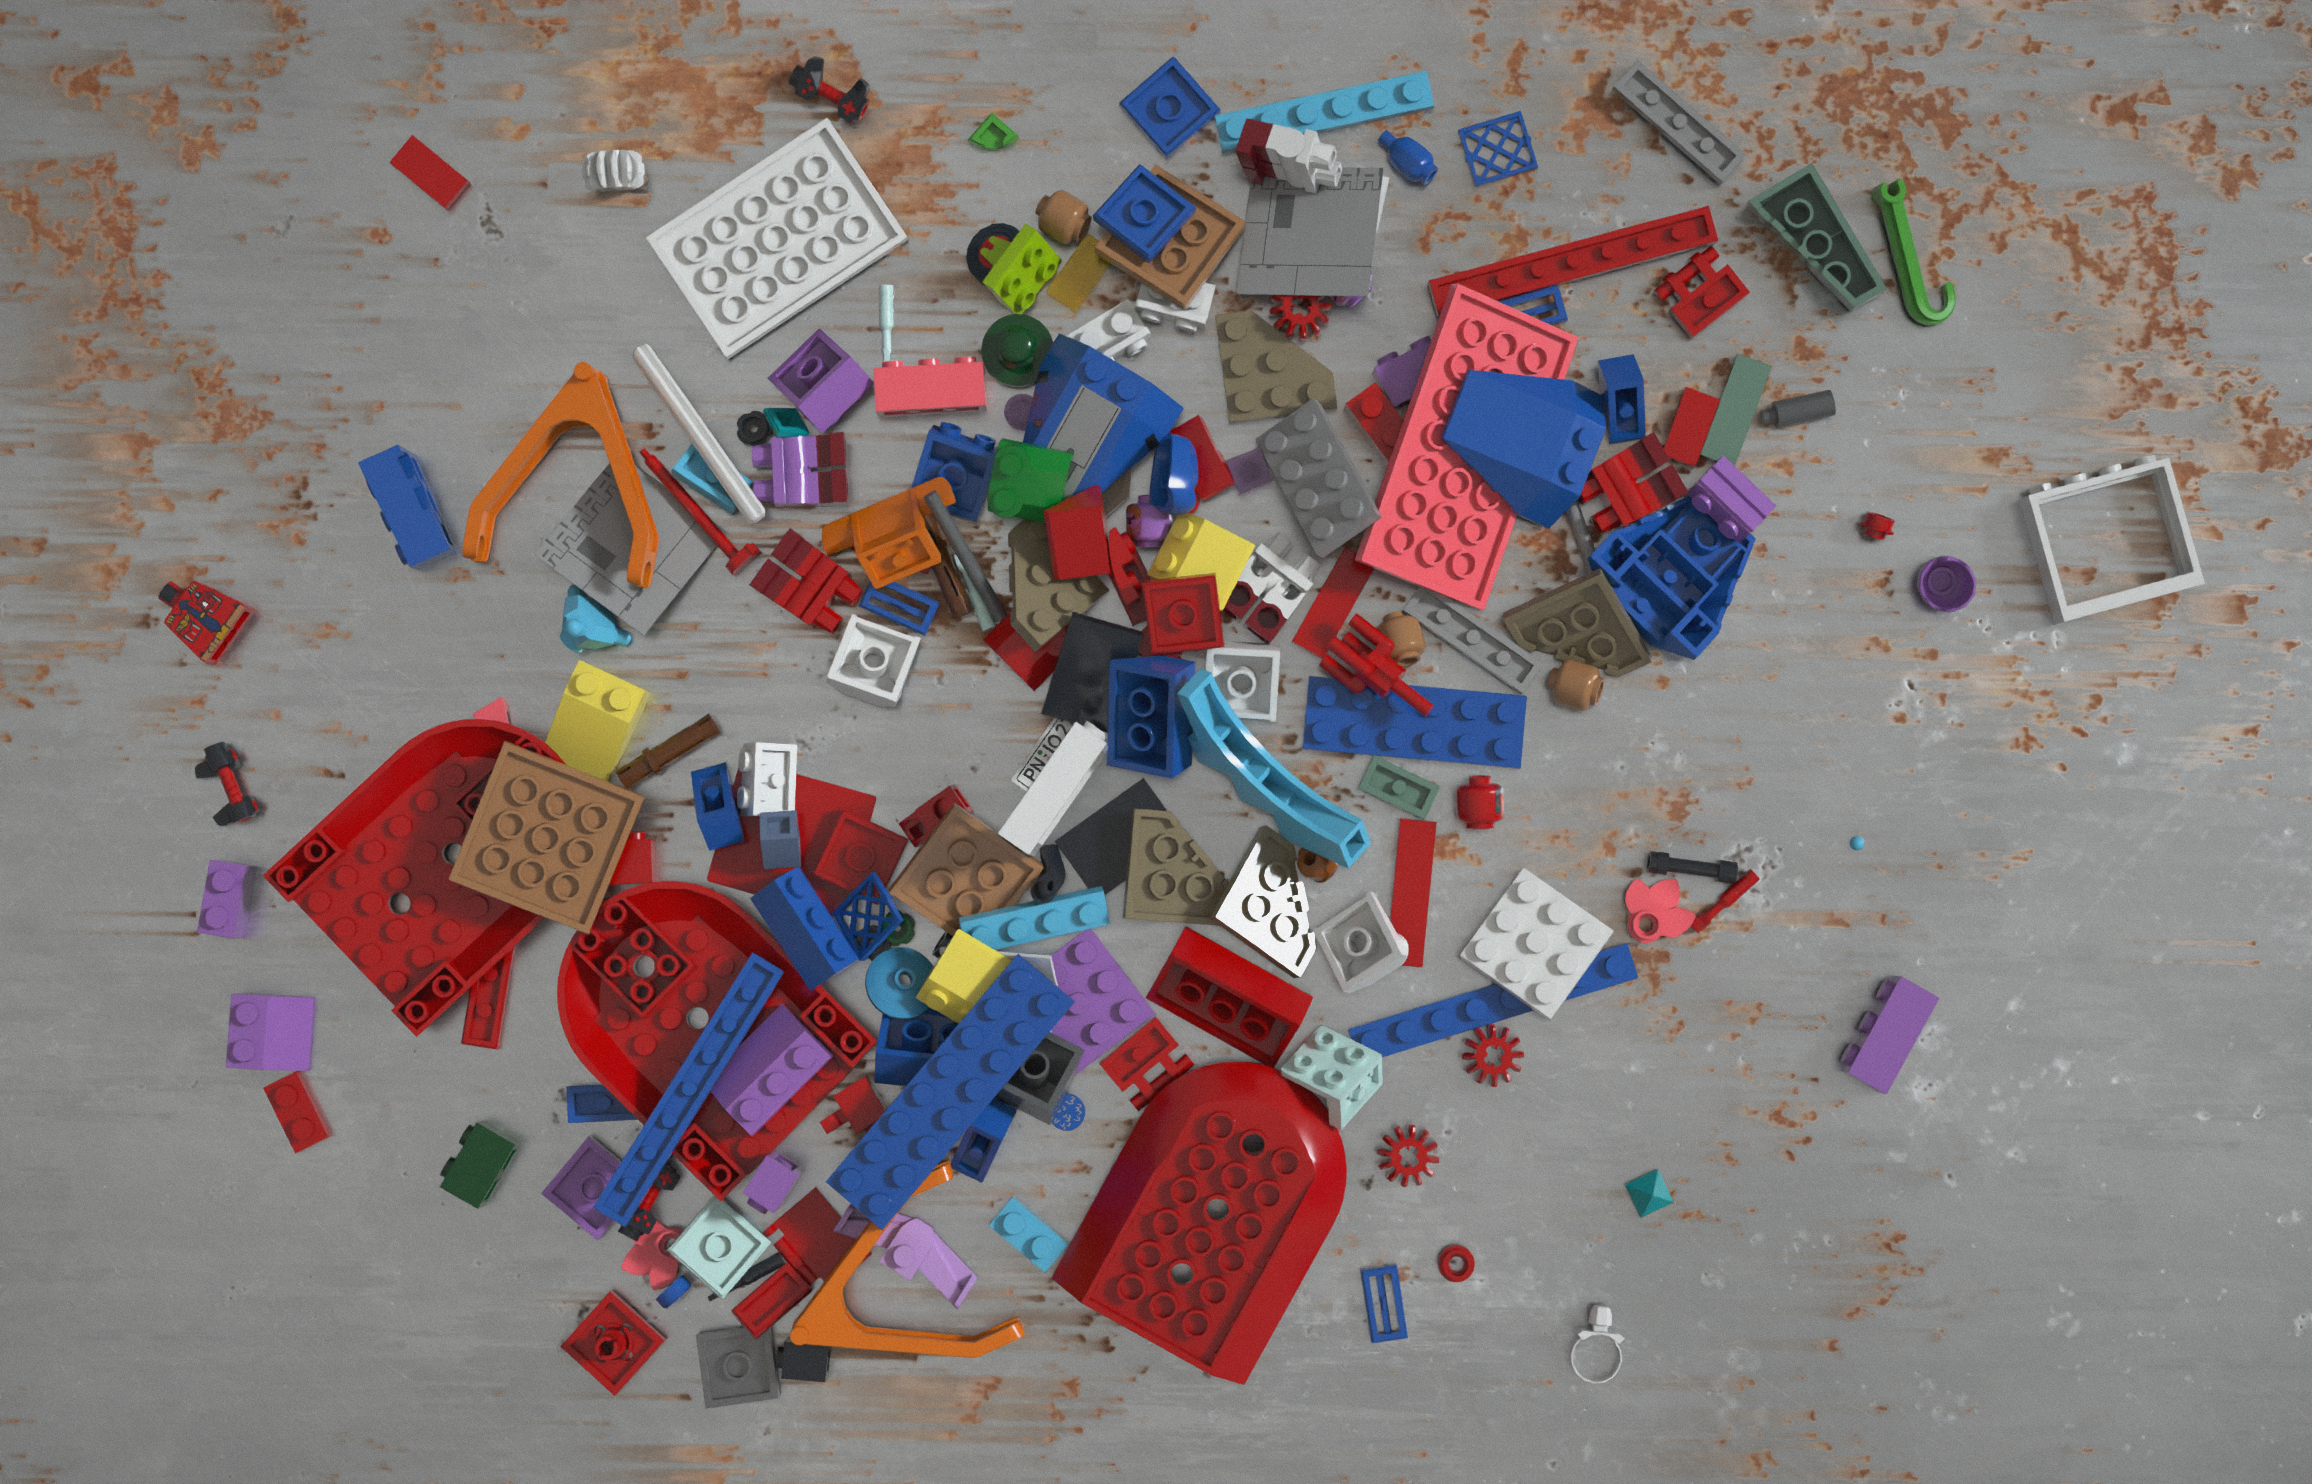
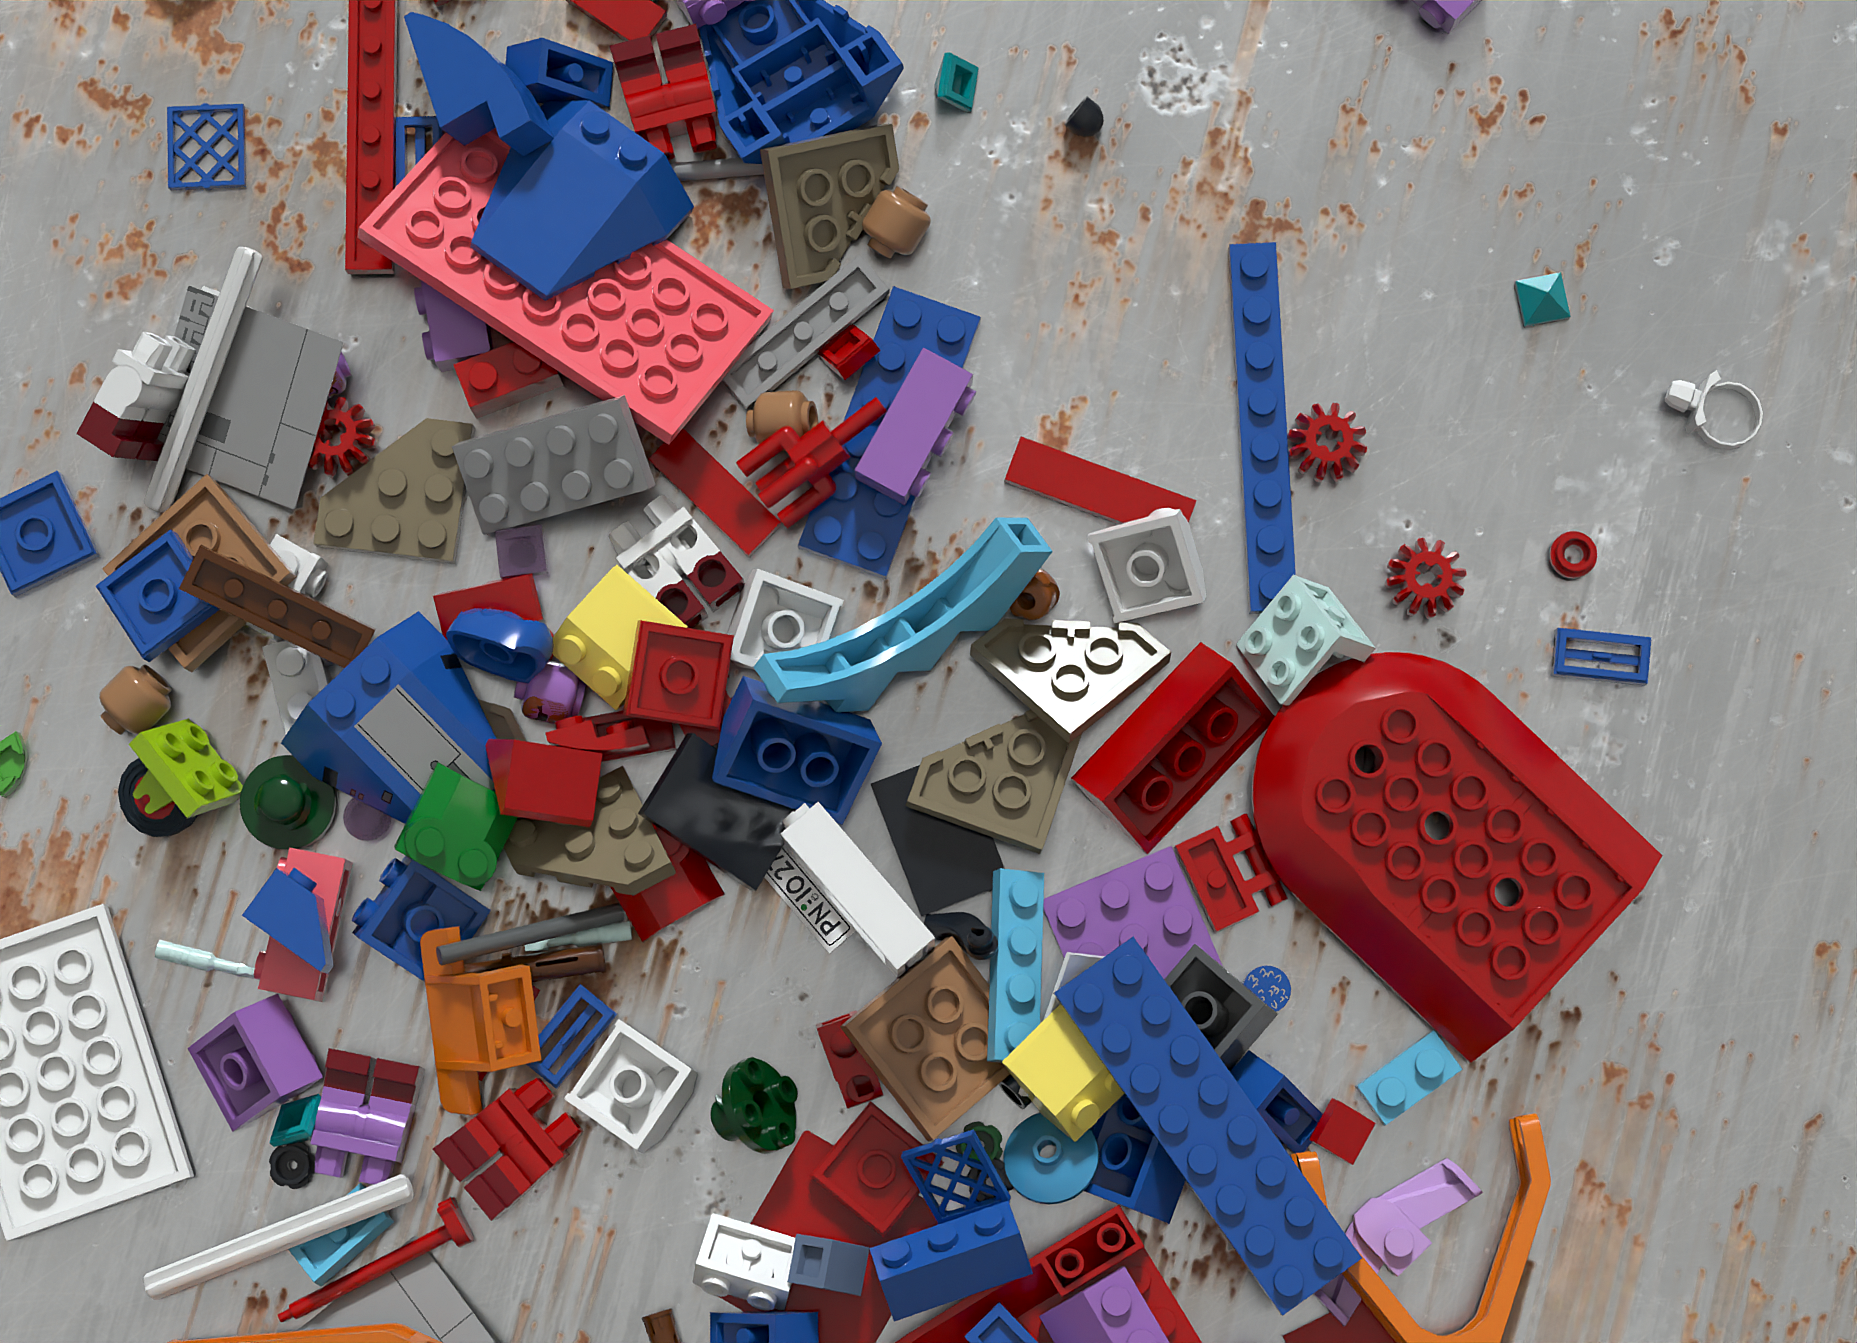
camera: 75 degrees left, 5 degrees down
red brick [820,1075,888,1134] -> none
clear yellow tile [1046,233,1111,314] -> none
medium azure plate [1215,71,1434,154] -> none
sand green plate [1358,755,1440,820] -> none
blue plant [1378,130,1438,185] -> none
red head [1456,775,1504,829] -> none
white plate [1459,867,1614,1021] -> none
coral plate [1625,879,1696,943] -> none
black bar [1647,851,1738,884] -> none
red piece [1691,869,1760,933] -> none
none -> white axle [144,246,263,512]
none -> reddish brown plate [179,545,376,668]
none -> blue slope [242,868,334,974]
none -> blue slope [404,12,555,157]
none -> dark green plate [710,1057,798,1154]
none -> red tile [818,324,881,380]
none -> medium lavender brick [855,348,976,505]
none -> teal slope [934,52,979,112]
none -> black hinge [1064,96,1104,137]
none -> red tile [1309,1098,1376,1165]

